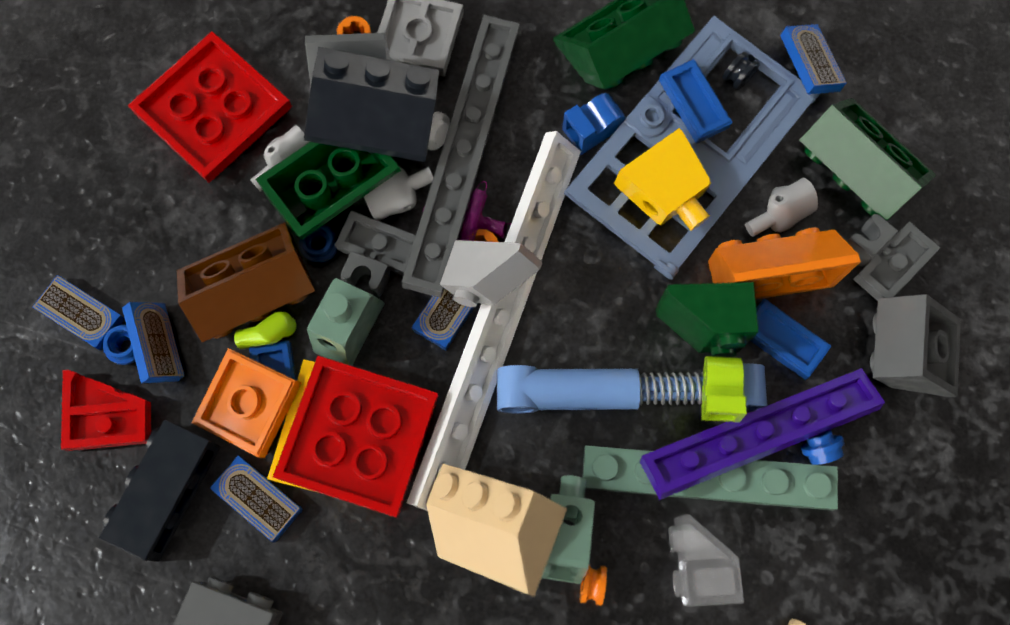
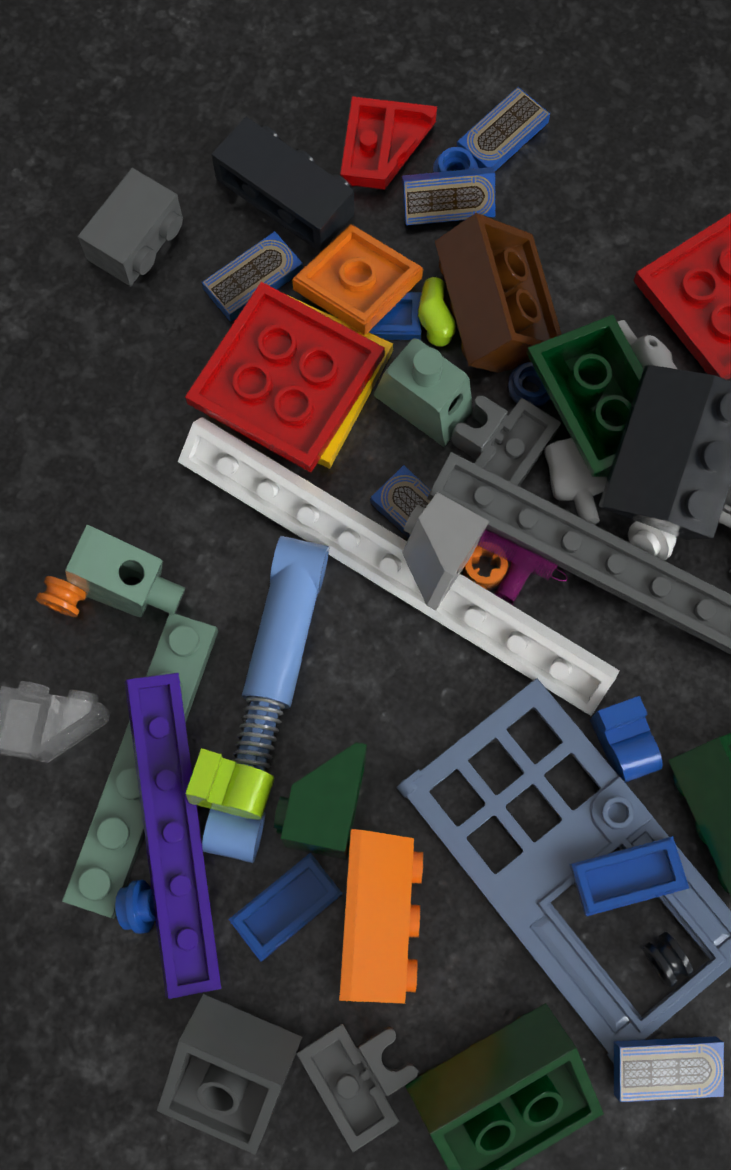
camera: 100 degrees right, 0 degrees up
tan slope [426,464,567,597] -> none
yellow torso [614,128,711,231] -> none
light grey piece [745,177,818,237] -> none

